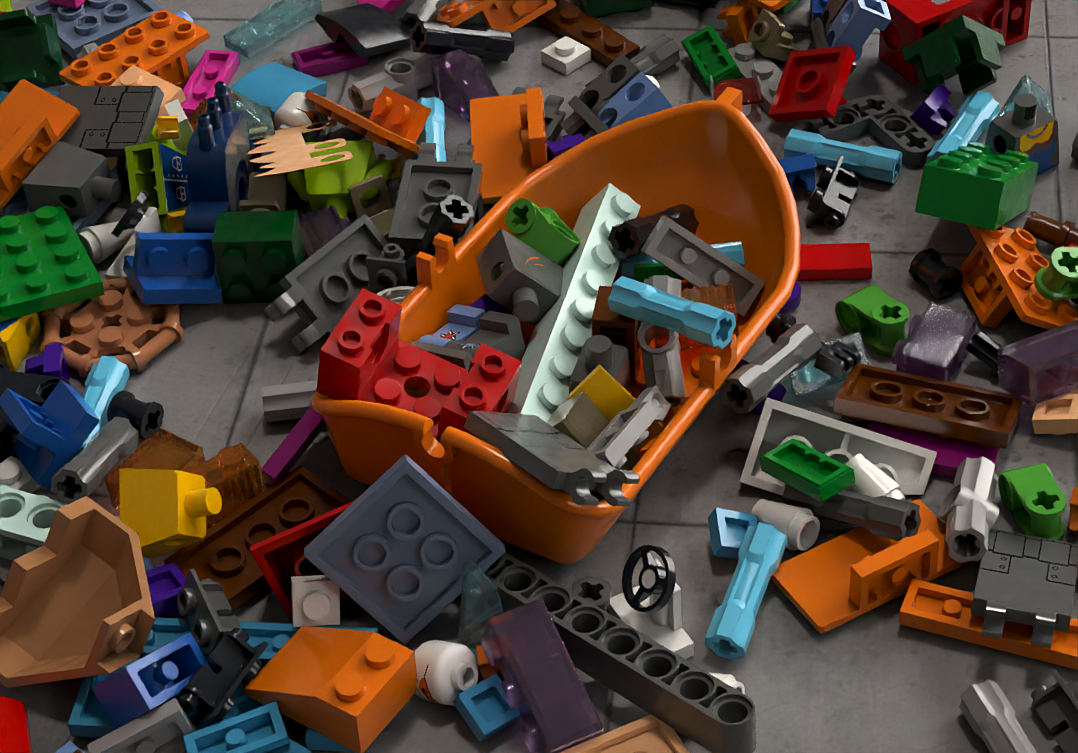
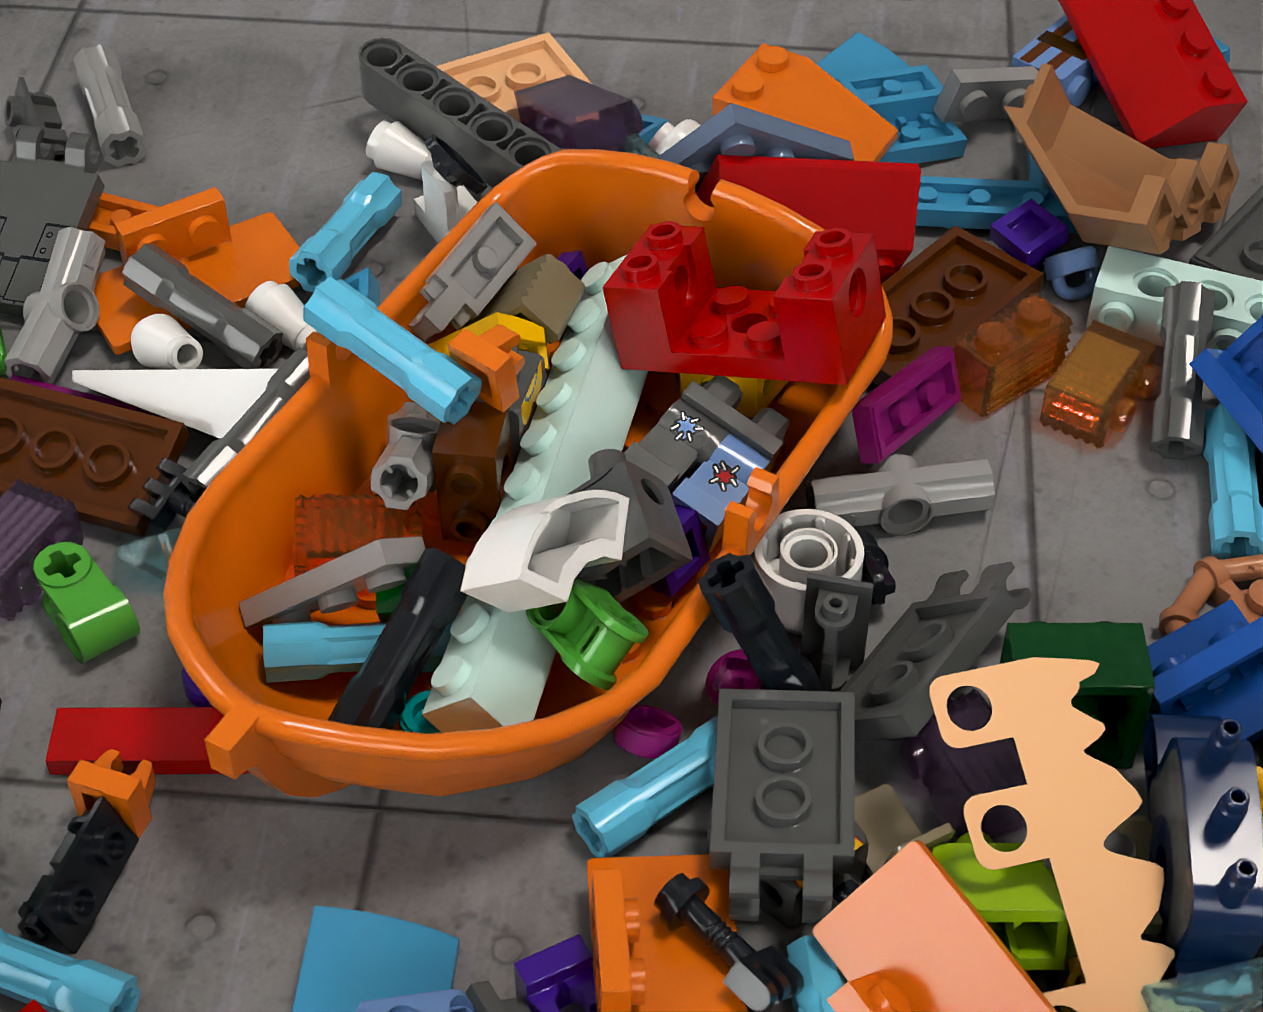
camera: 175 degrees right, 5 degrees up
blue brick [92,632,213,730] -> none
black bush [107,390,164,438] -> none
yellow torso [119,468,222,559] -> none
dark grey hinge [177,568,241,667] -> none
black hinge [179,627,269,726] -> none
dark grey tile [464,411,640,506] -> none
green plate [759,438,855,502] -> none
blue tile [778,153,817,197] -> none
none -> orange tile [67,749,156,839]
none -> orange tile [447,324,525,413]
none -> white brick [461,490,629,613]
none -> black hinge [654,873,804,1011]

